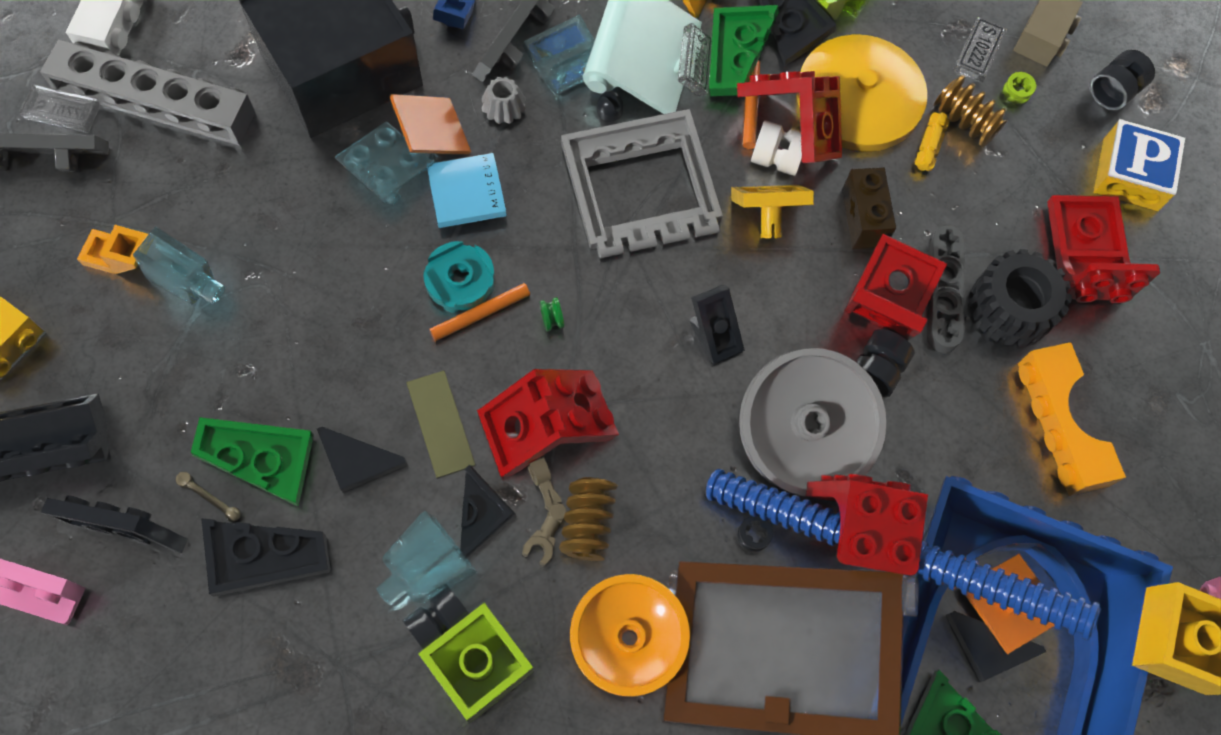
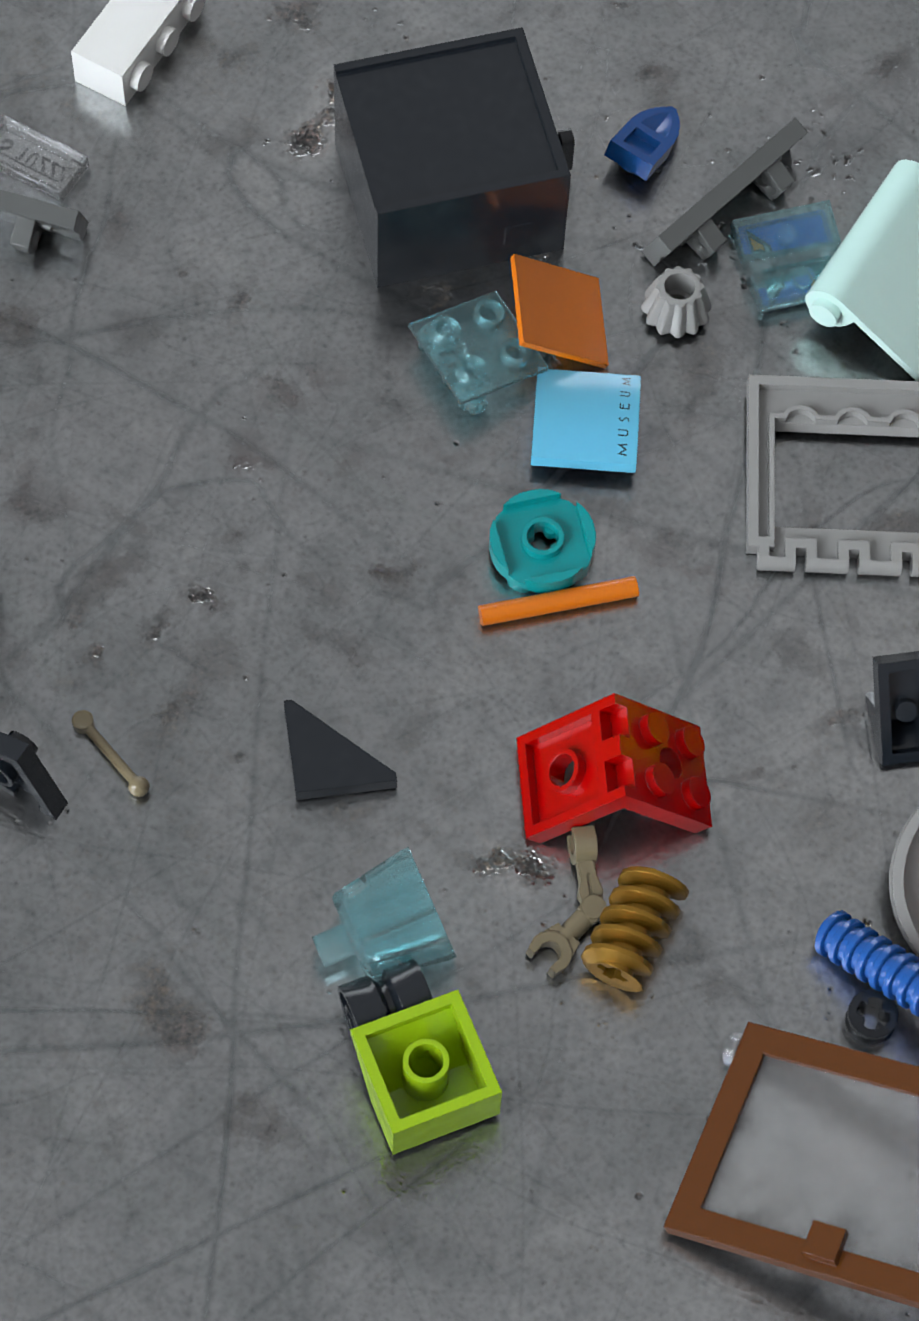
camera: 20 degrees right, 5 degrees down
light grey brick [40,39,255,146] -> none
light orange slope [77,225,151,274] -> none
clear light blue torso [133,226,225,304] -> none
green wing [191,417,314,507] -> none
black wing [201,518,331,597] -> none
olive sticker [406,370,475,478] -> none
black tile [459,464,516,563] -> none
green bush [539,297,564,332] -> none
light orange dish [570,574,690,697] -> none
black hinge [597,92,623,121] -> none

